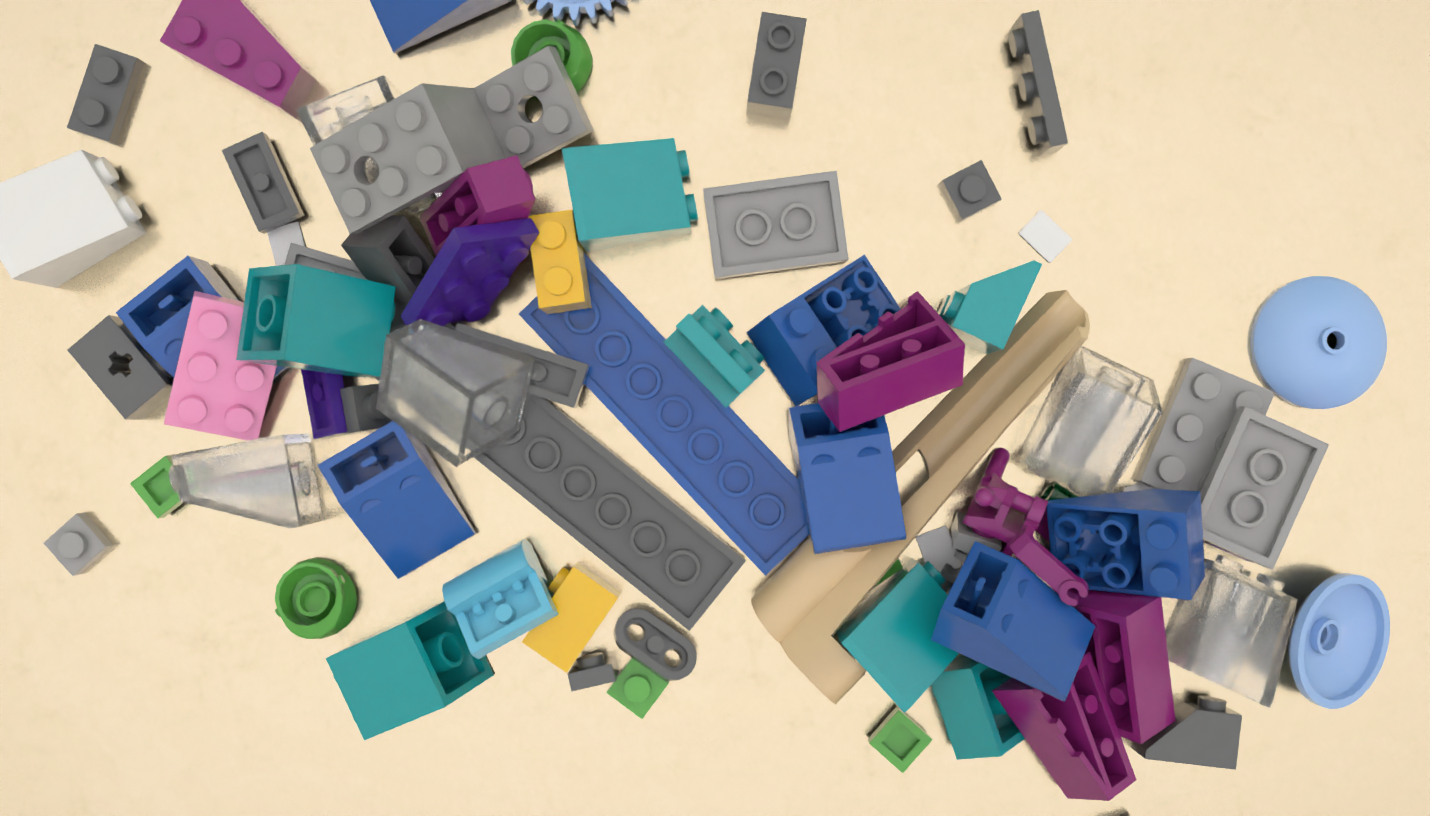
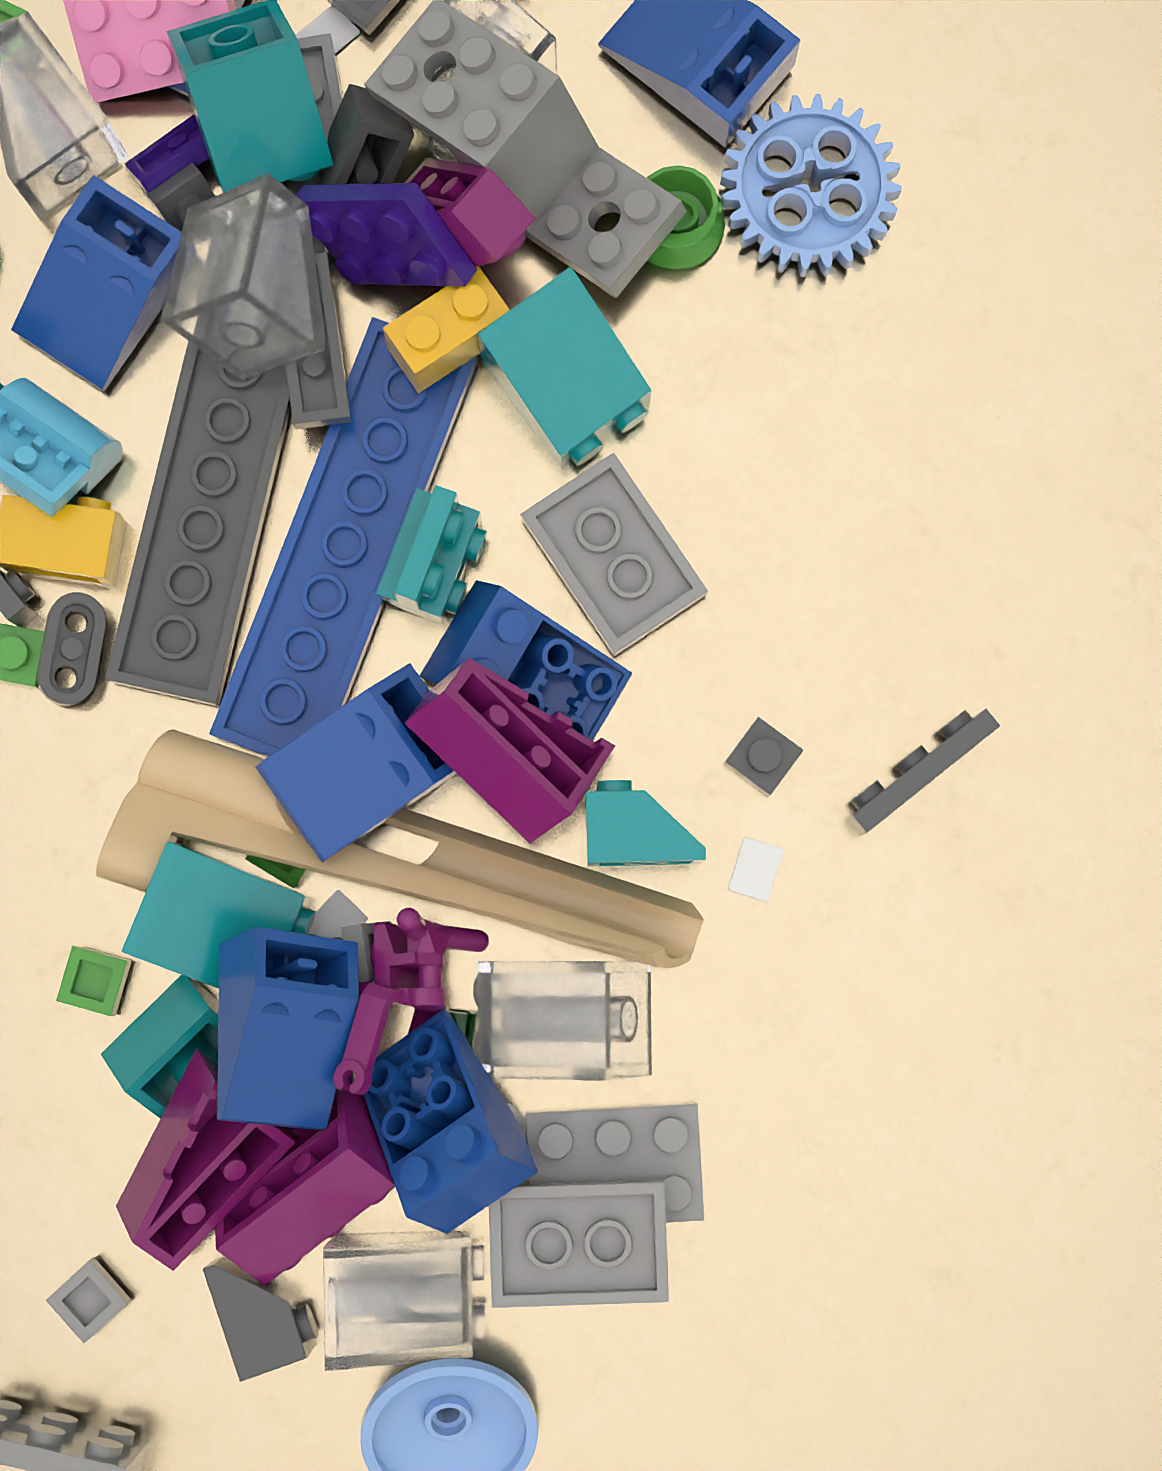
camera: 60 degrees right, 5 degrees down
dark grey brick [746,11,807,120] -> none
light blue dish [1250,276,1387,409] -> none

